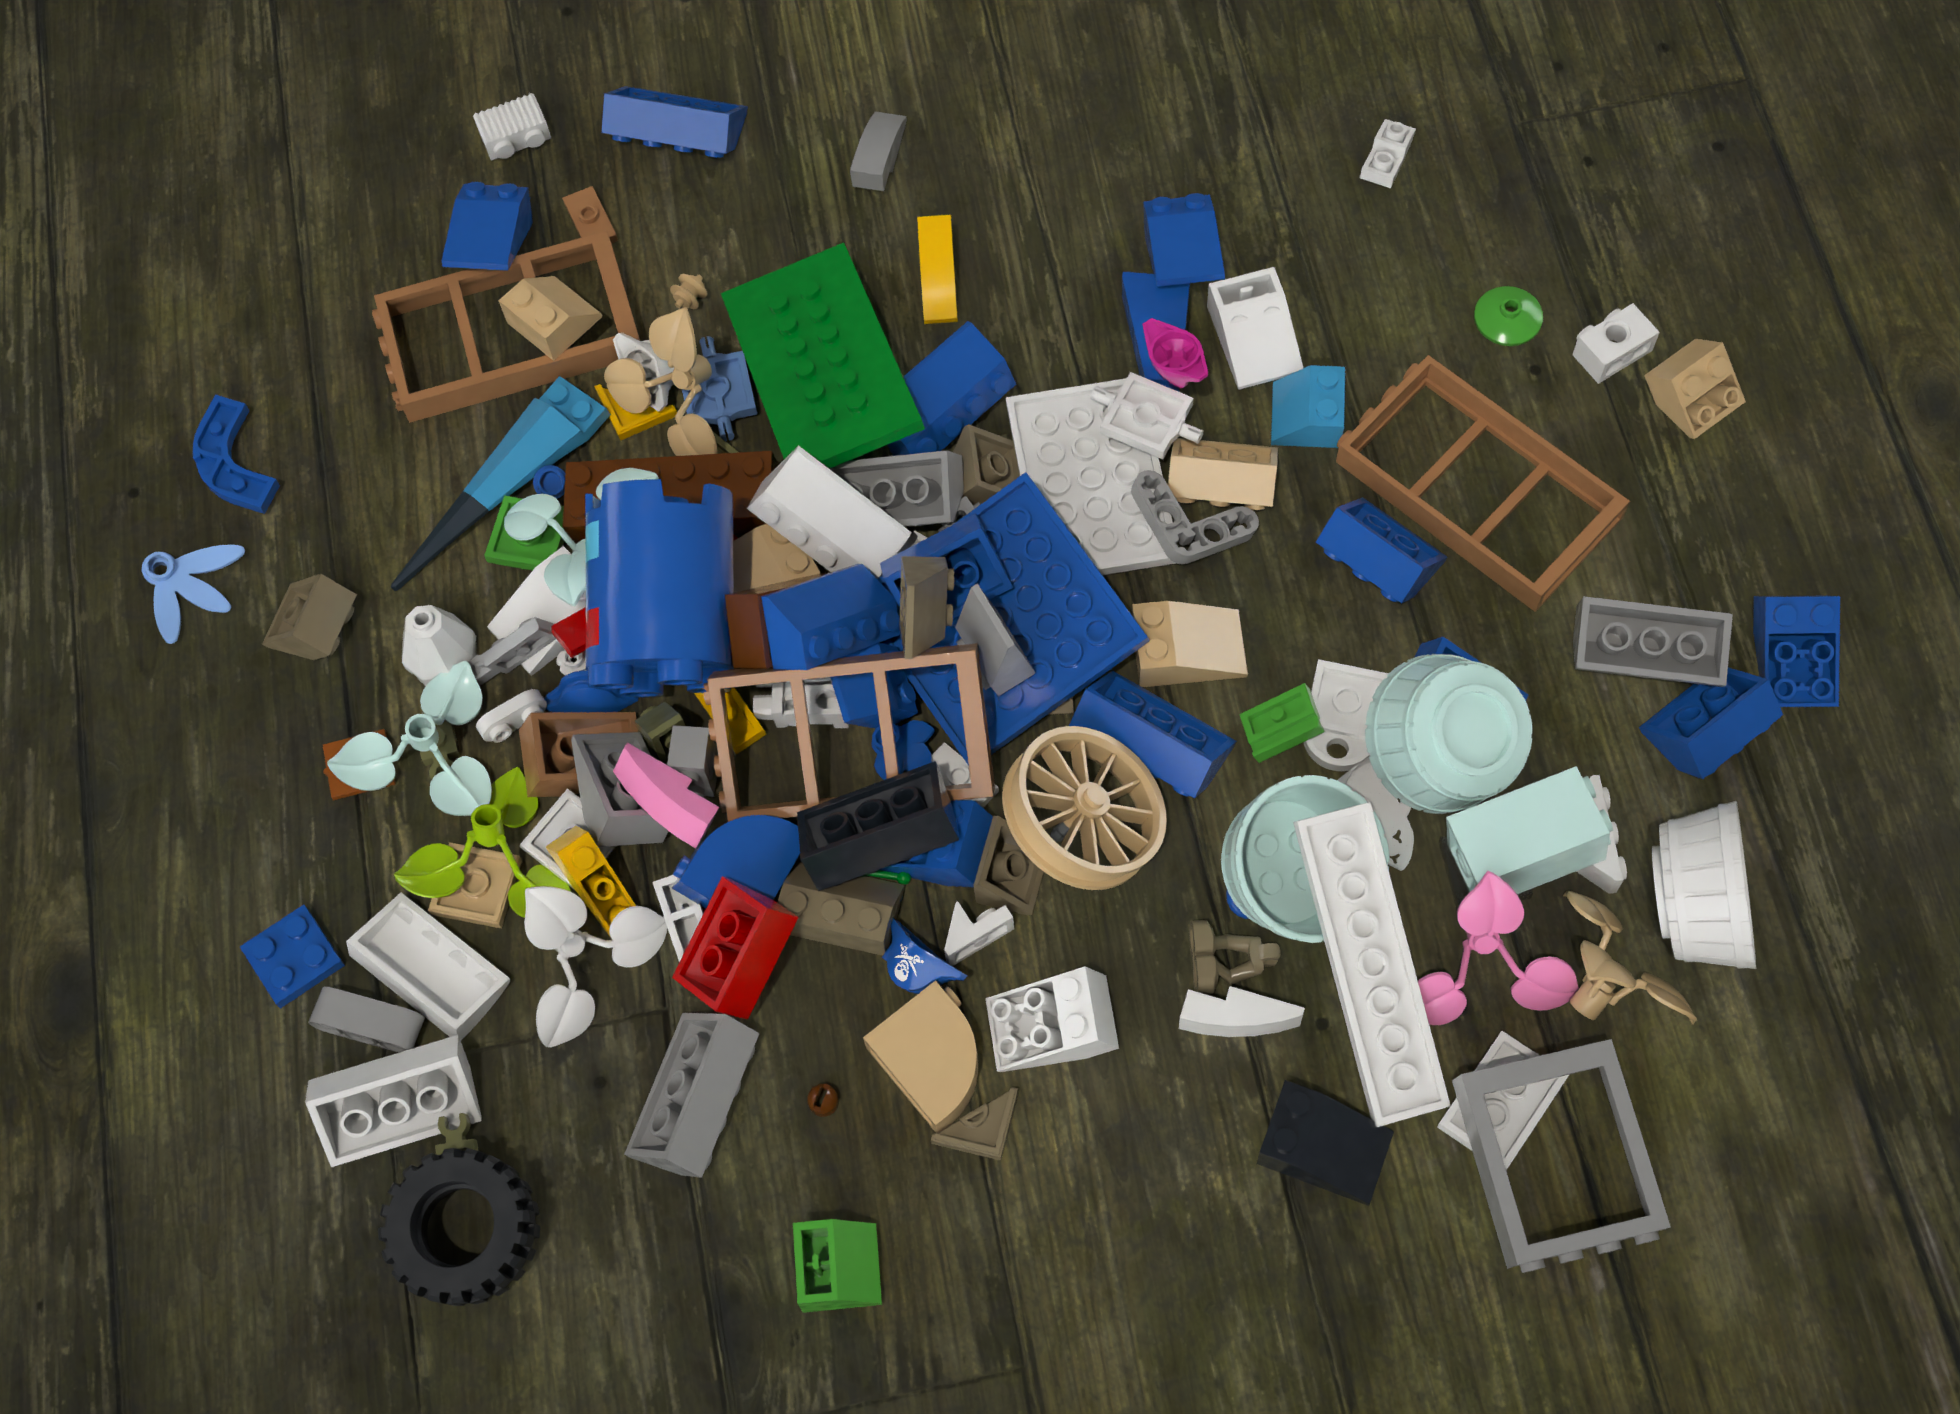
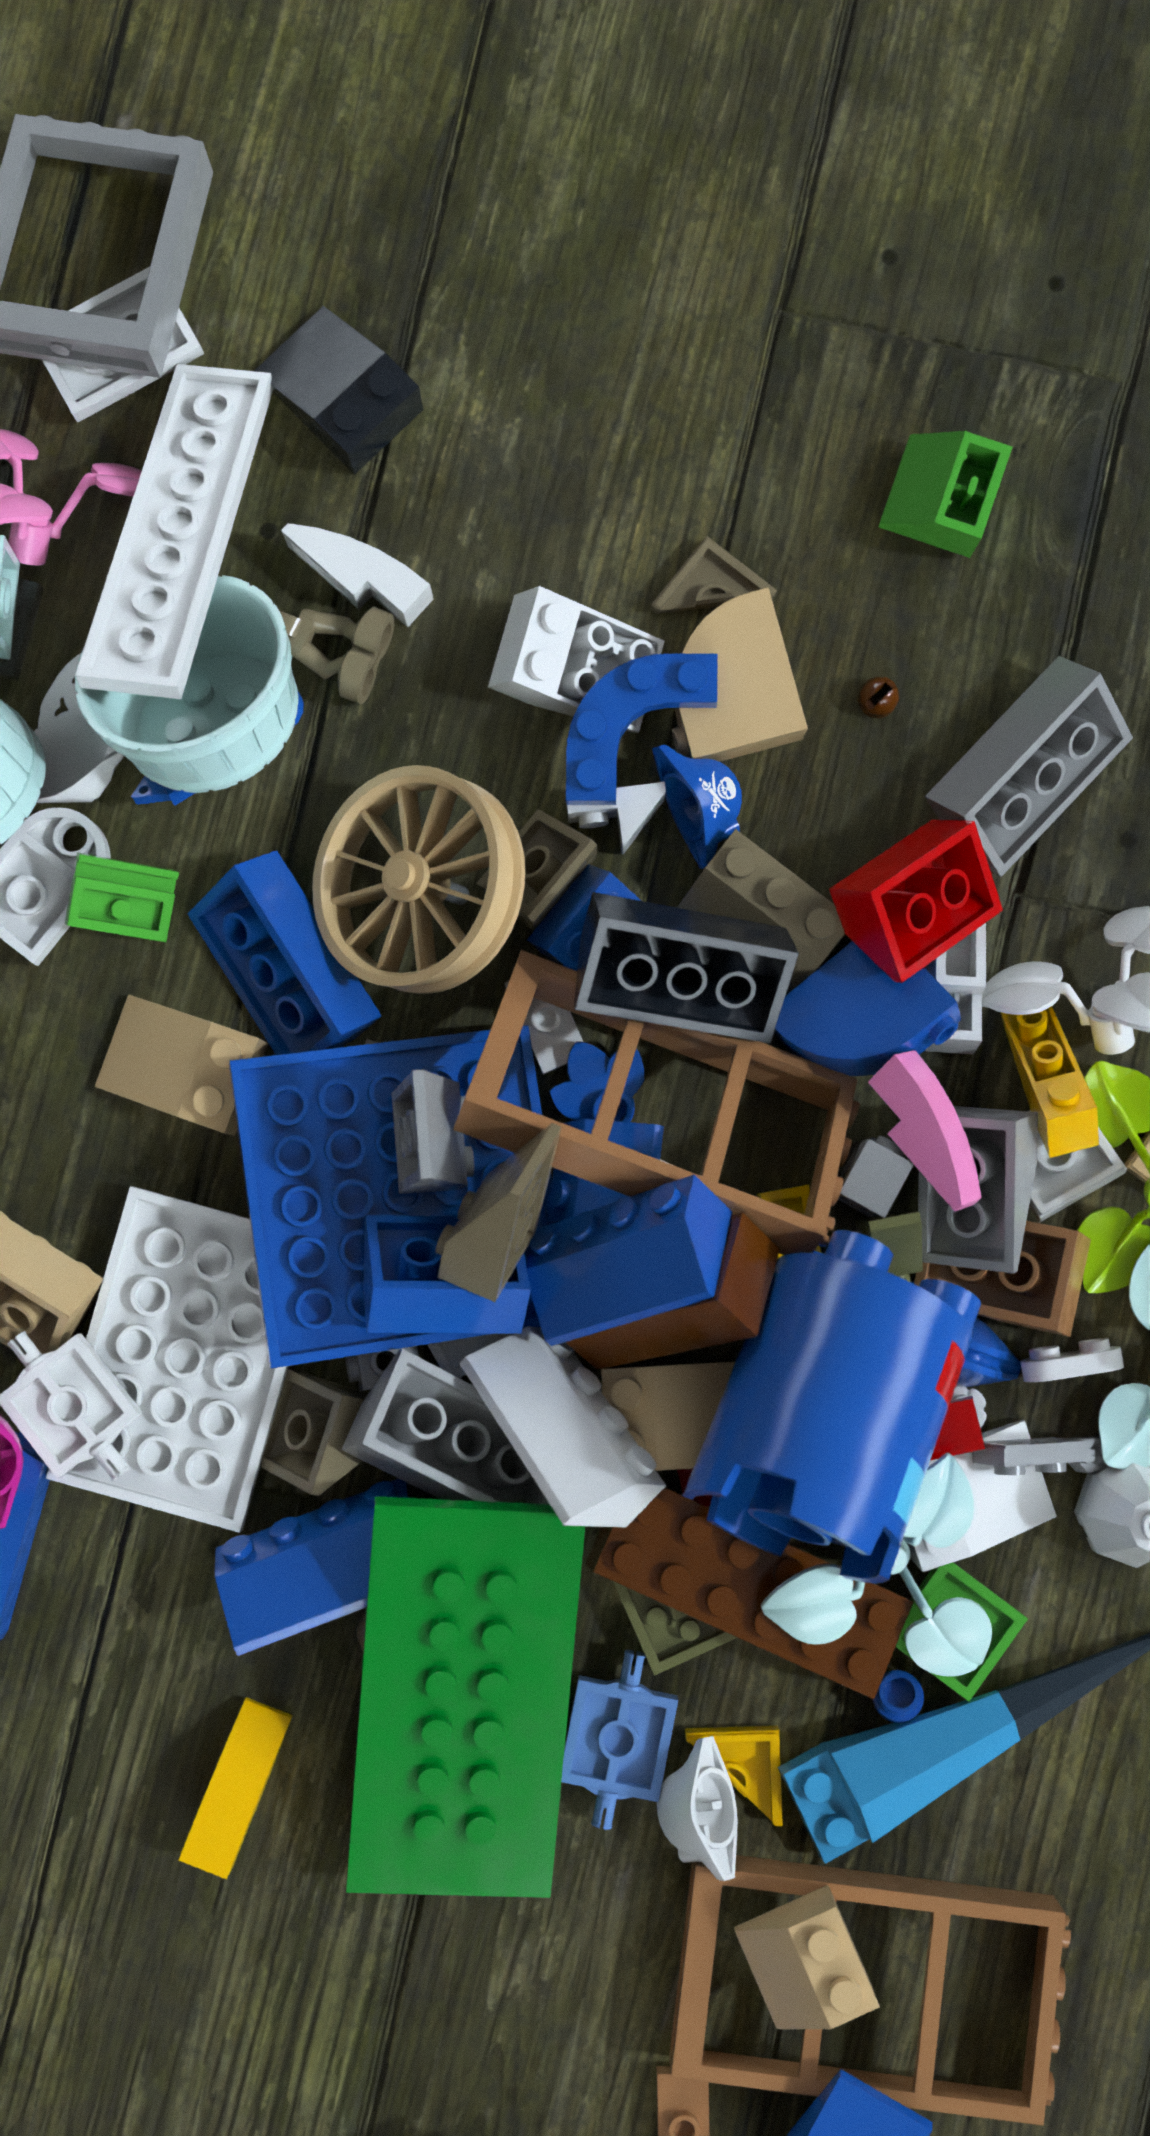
camera: 160 degrees left, 20 degrees up
tan plant [604,307,717,456] -> none
tan wheel [670,274,707,309] -> none
light grey slope [850,112,907,191] -> none
light grey beam [1131,470,1259,564] -> none
none -> blue plate [566,654,718,805]

